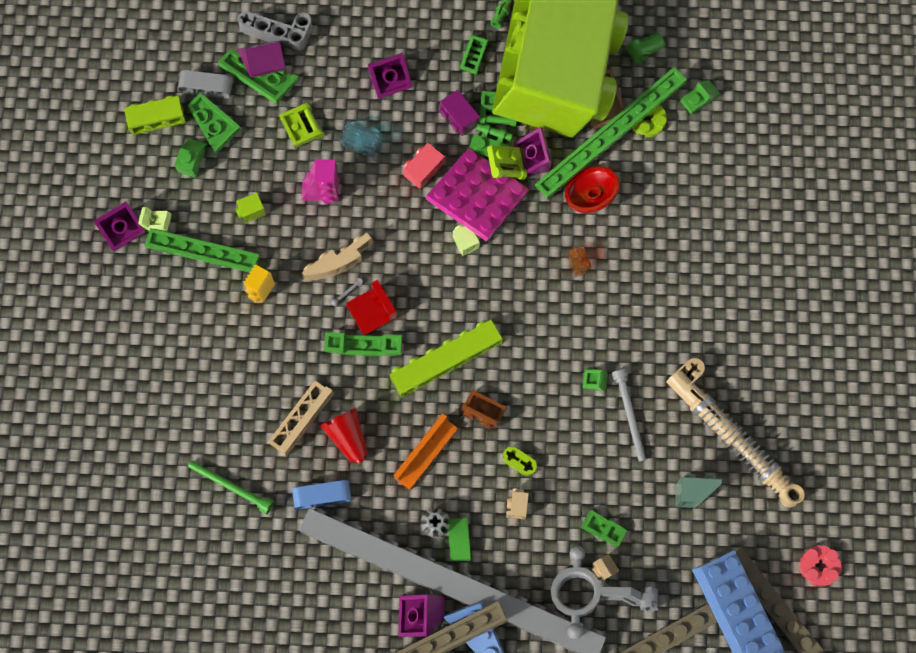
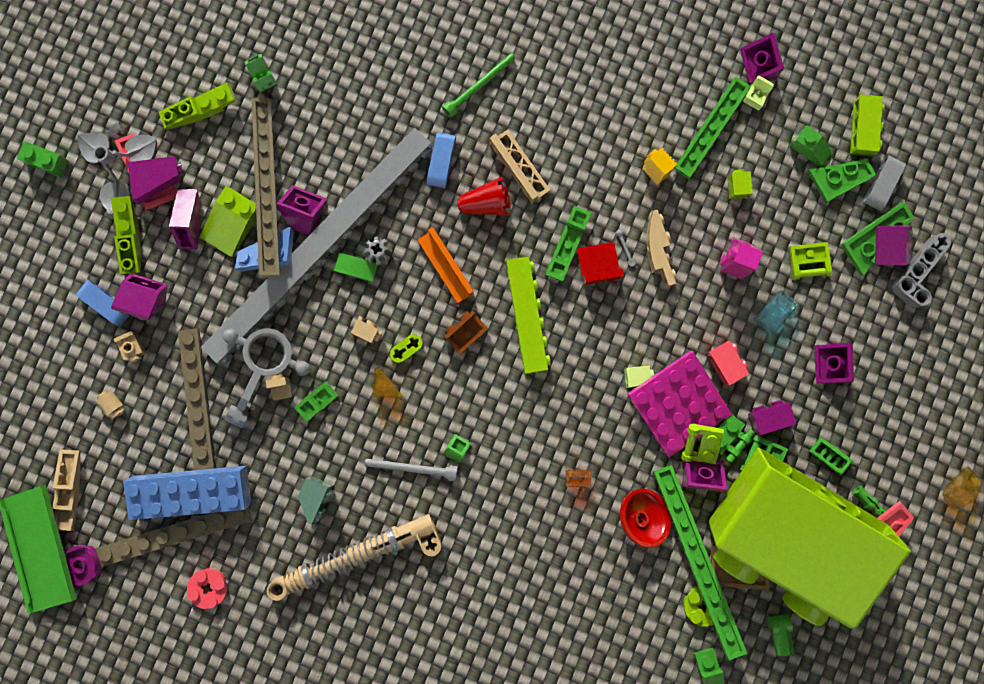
camera: 105 degrees right, 10 degrees up
none -> clear yellow slope [372,367,404,399]

